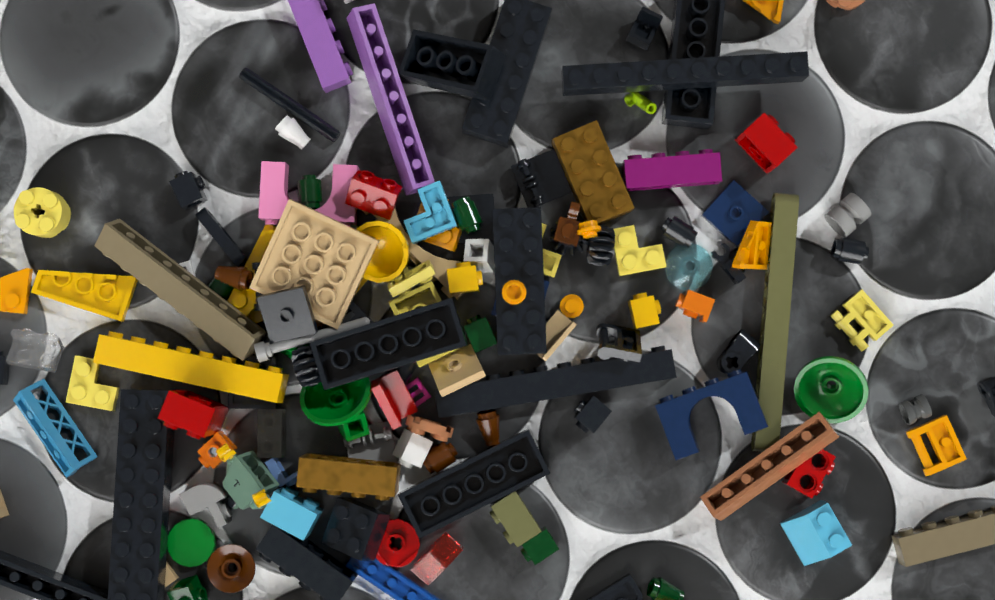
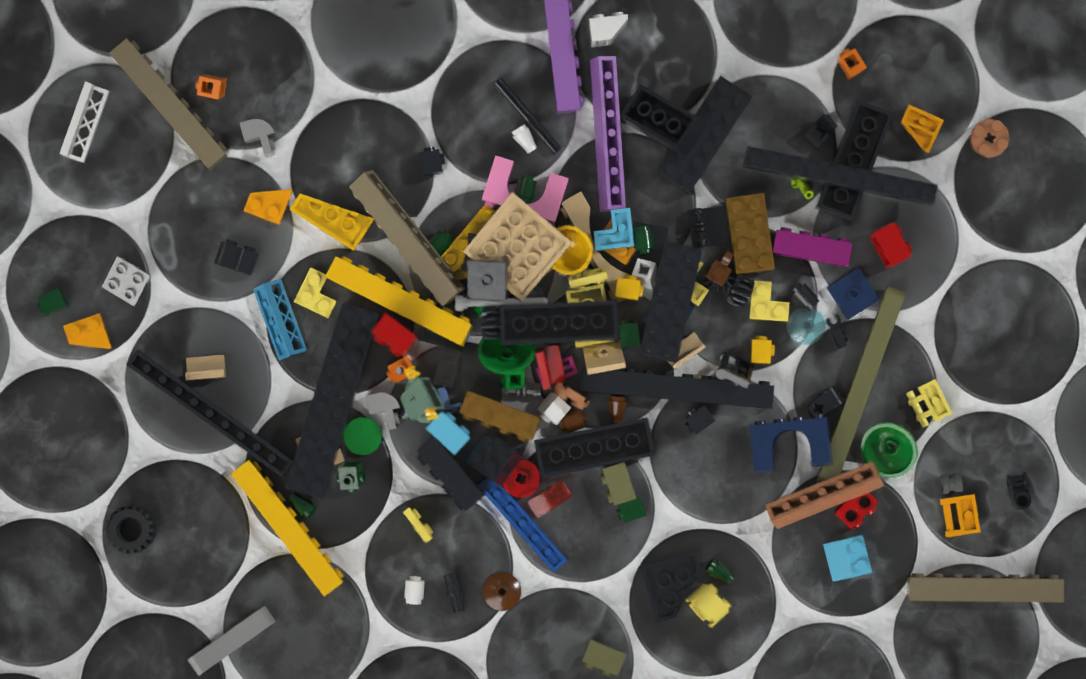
camera: 15 degrees right, 0 degrees up
clear bracket [6,329,64,372] -> none
light yellow brick [14,187,71,238] -> none
black beam [195,207,248,267] -> none
reddish brown dish [207,544,256,593] -> none
reddish brown cone [215,266,253,291] -> none
red bracket [345,170,402,220] -> none
light orange plate [502,280,526,305] -> none
light orange plate [560,294,584,318] -> none
light orange plate [577,220,601,239] -> none
orange brick [675,289,715,323] -> none
light orange wing [732,220,772,270] -> none
light grey wheel [825,193,871,238] -> none
black brick [831,237,869,265] -> none

